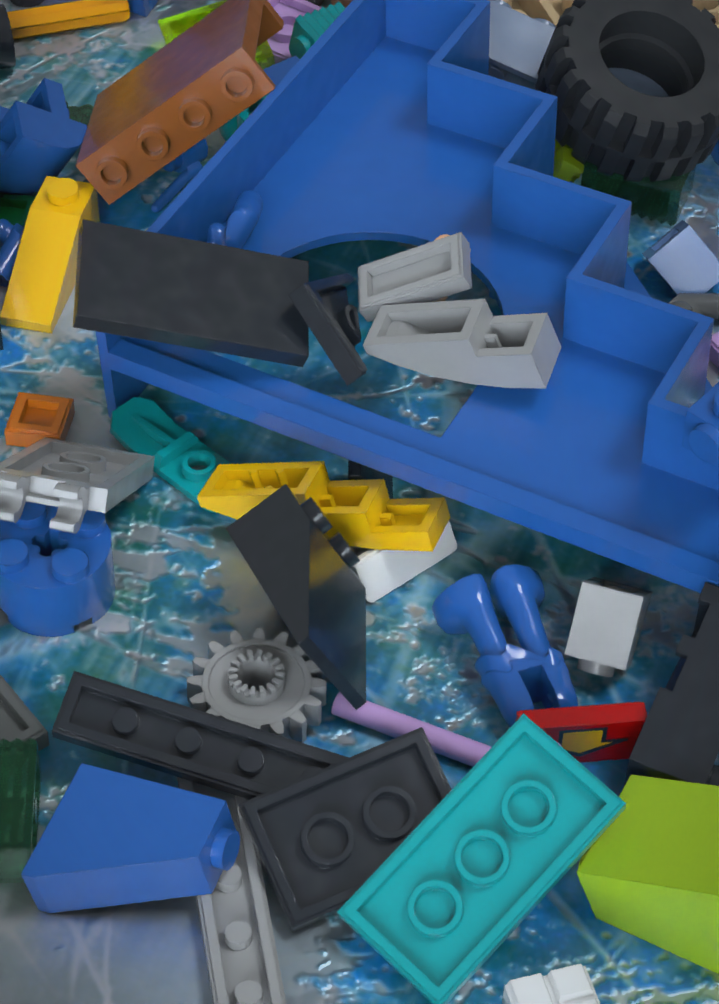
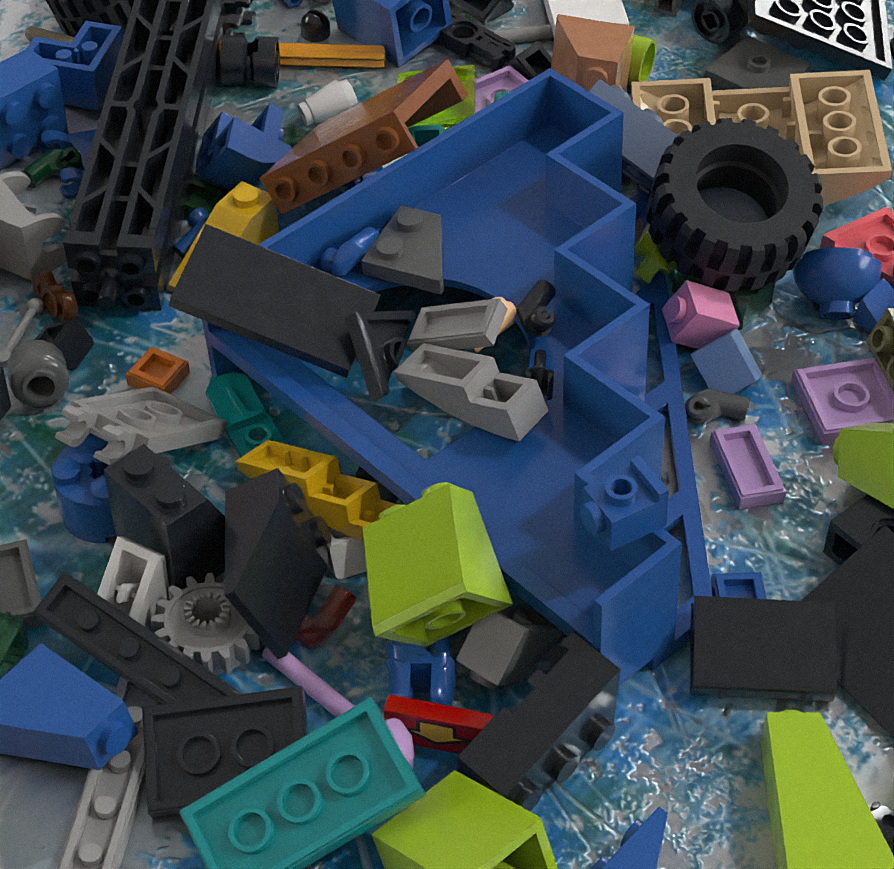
camera: 20 degrees right, 0 degrees up
none -> white slope [97,536,170,628]
none -> black slope [104,444,225,590]
none -> clear red arm [294,585,357,649]
none -> white cone [297,79,358,126]
none -> dark grey wing [361,205,444,294]
none -> lime slope [363,482,513,647]
none -> black arm [516,280,556,337]
none -> black hand [525,349,554,400]
none -> bright pink brick [662,280,740,349]

